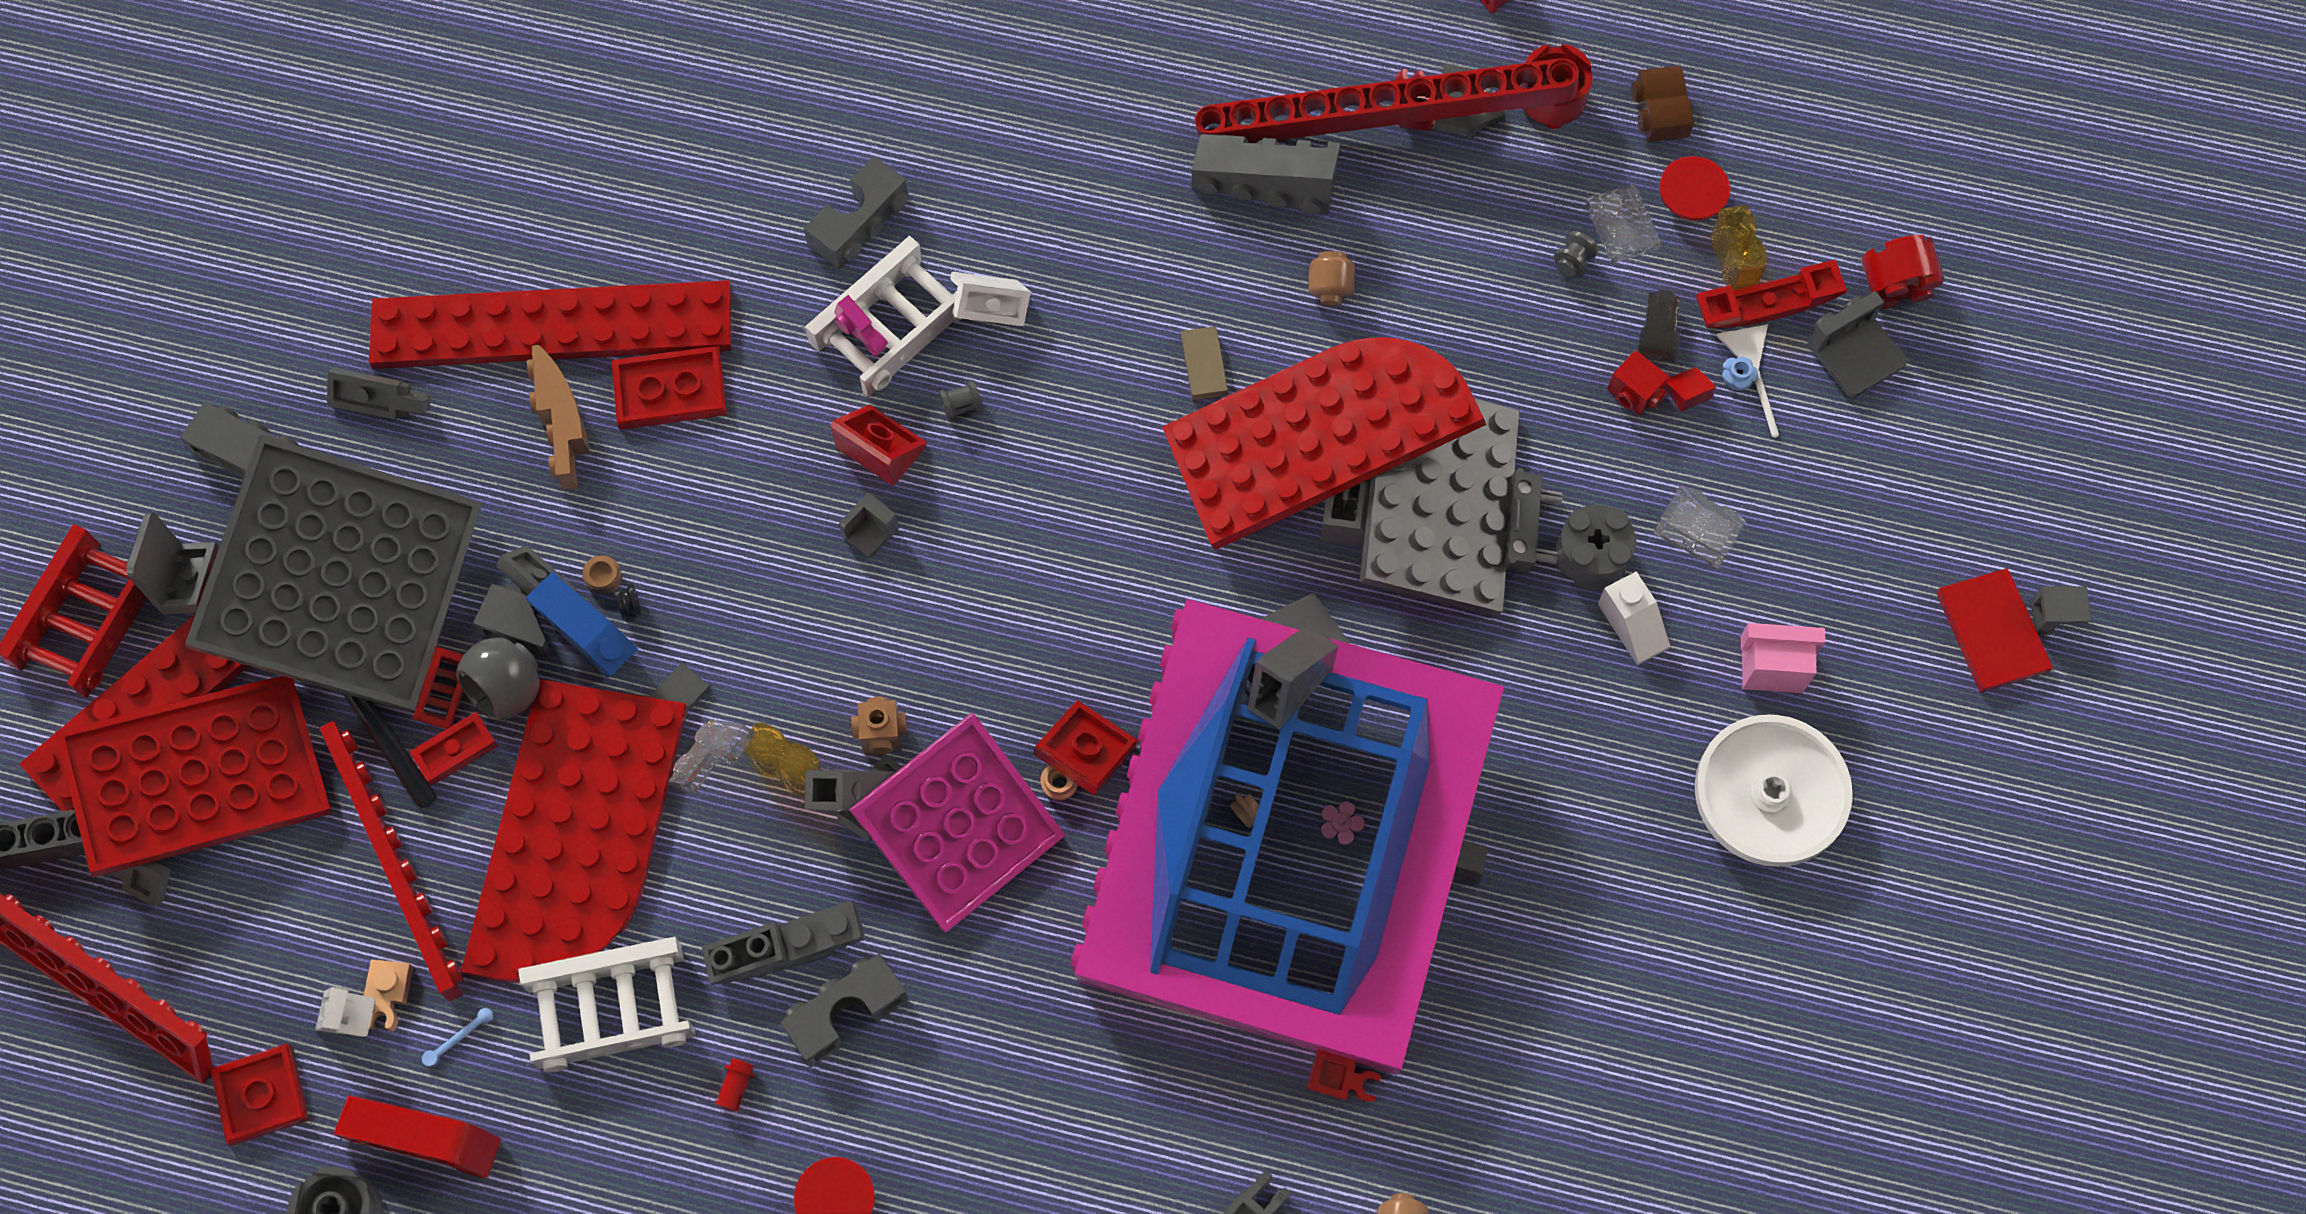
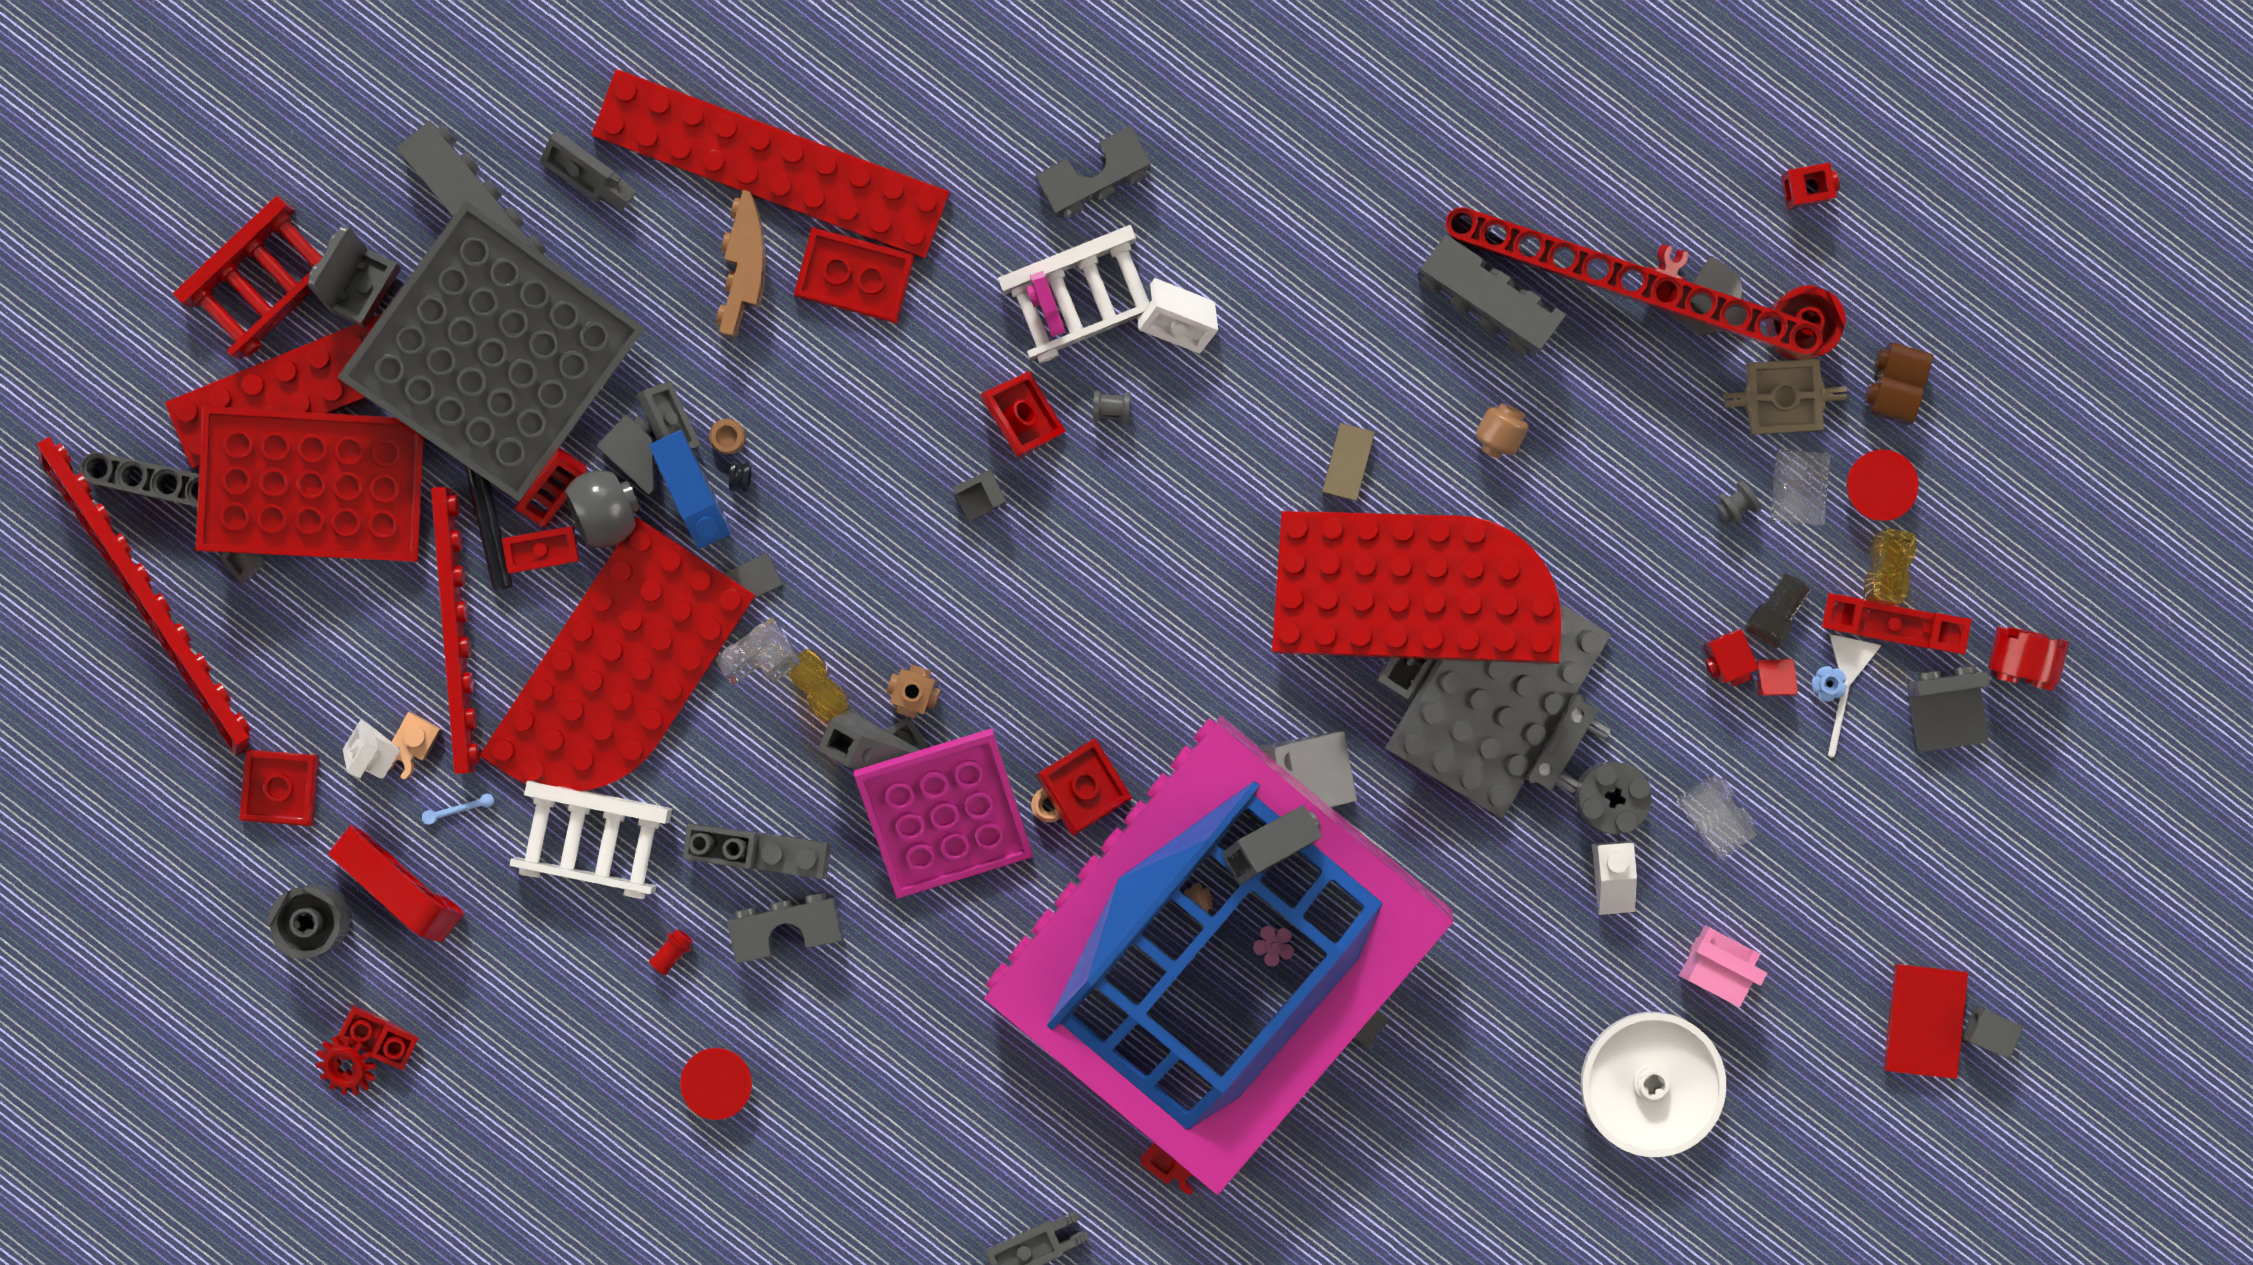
camera: 20 degrees right, 20 degrees up
none -> dark tan plate [1723,359,1847,435]

